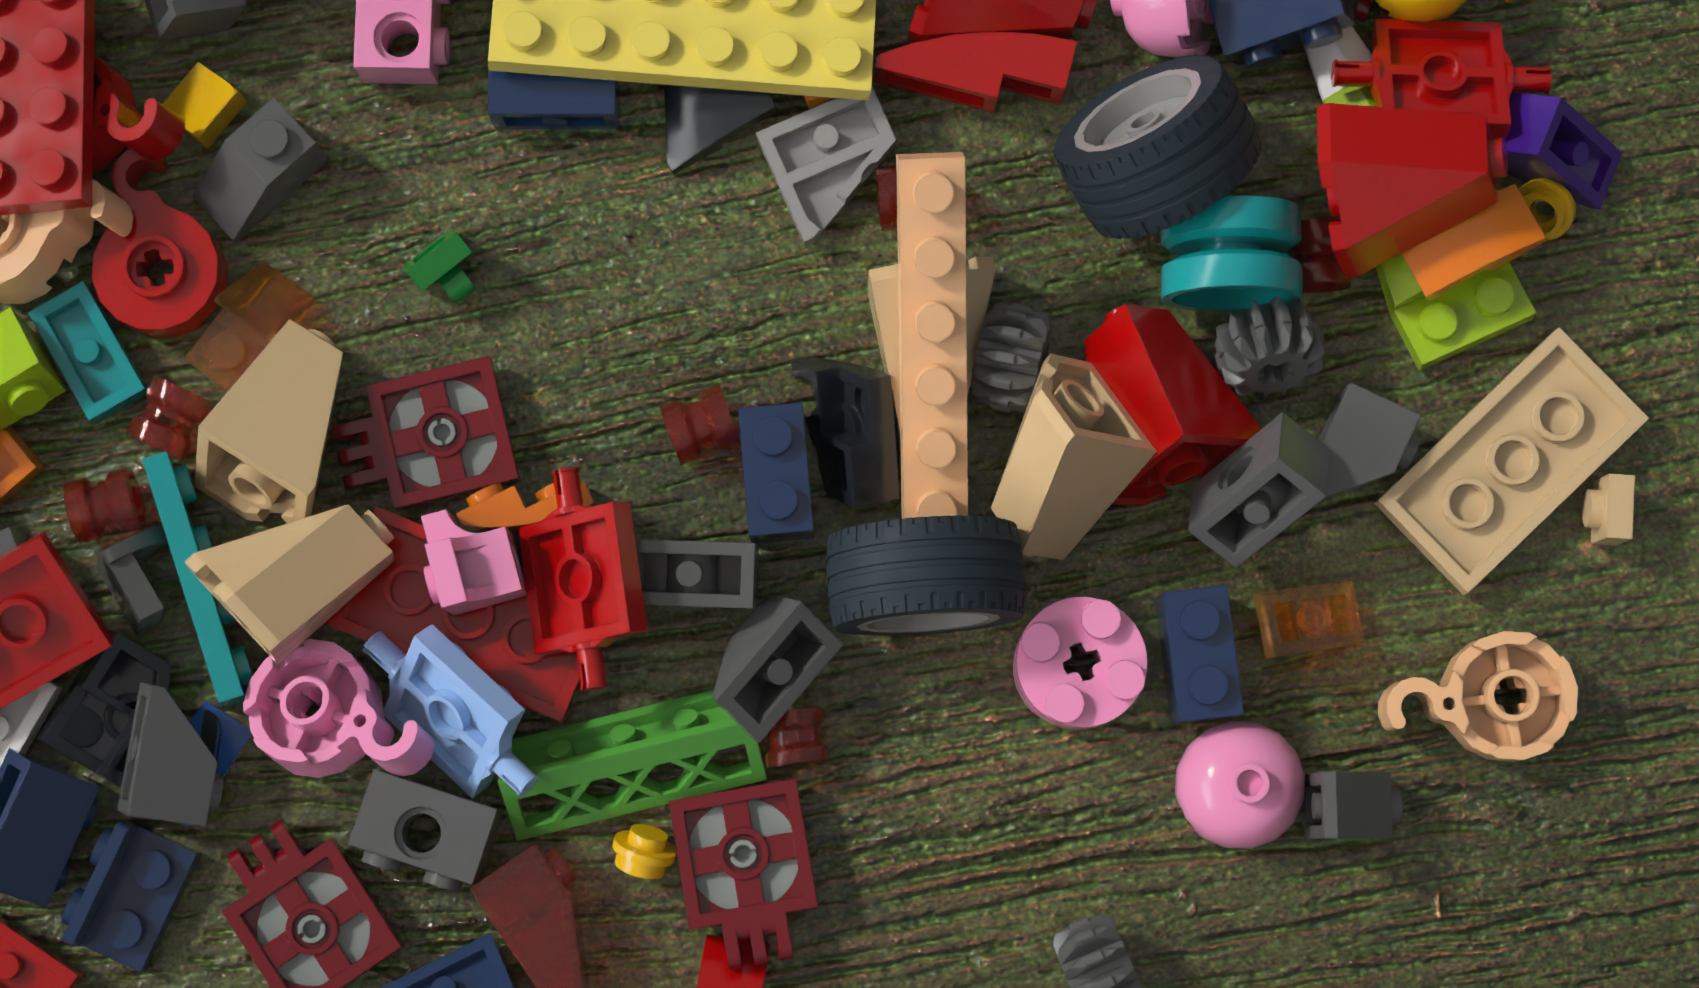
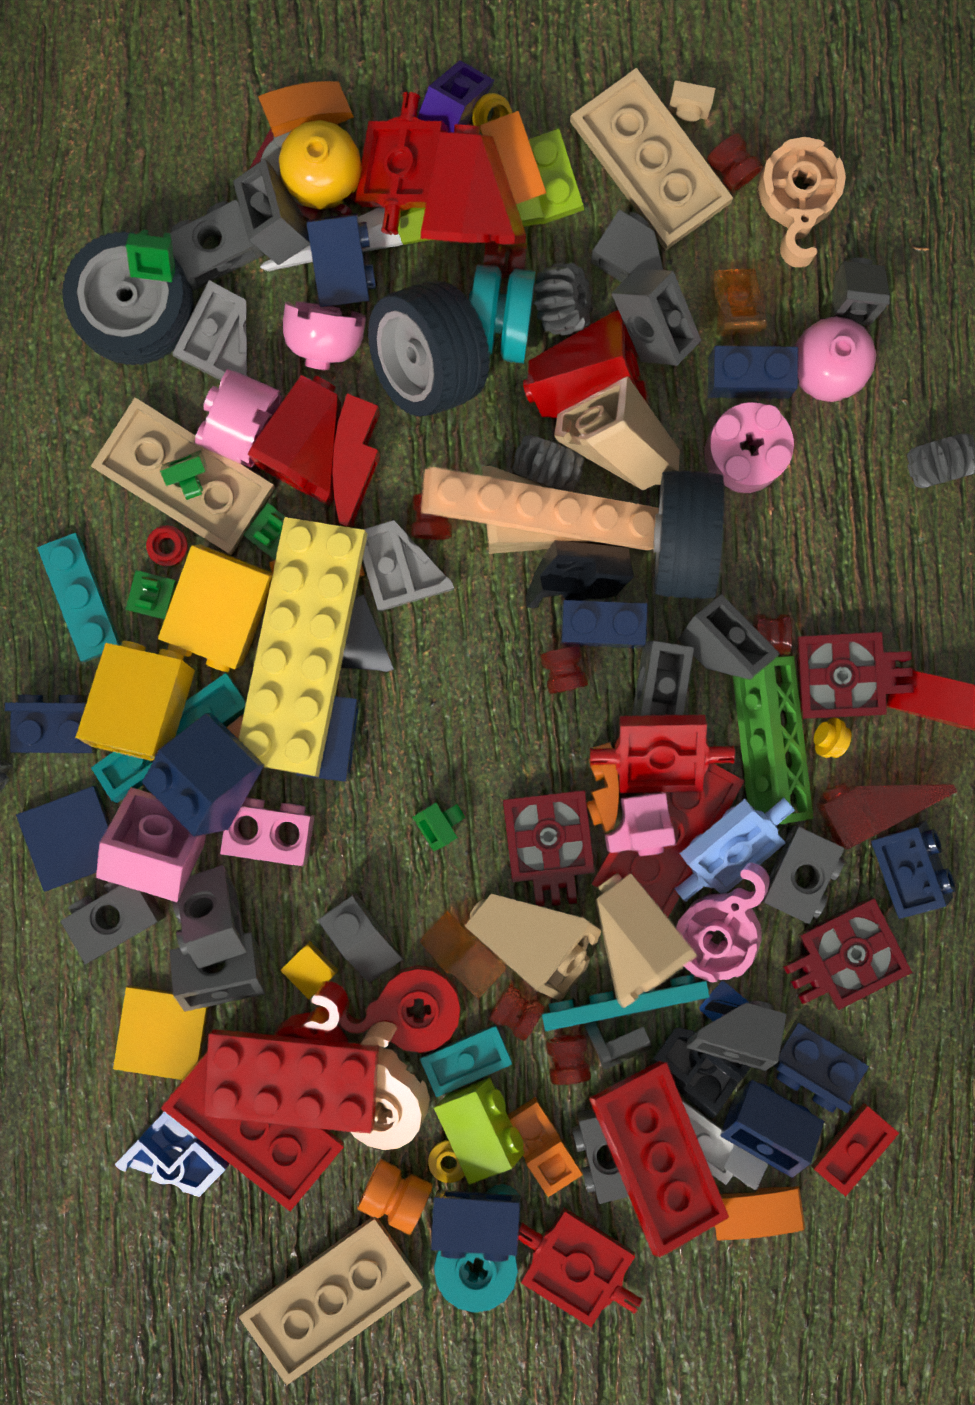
camera: 80 degrees left, 5 degrees up
none -> clear red wheel [706,133,764,193]

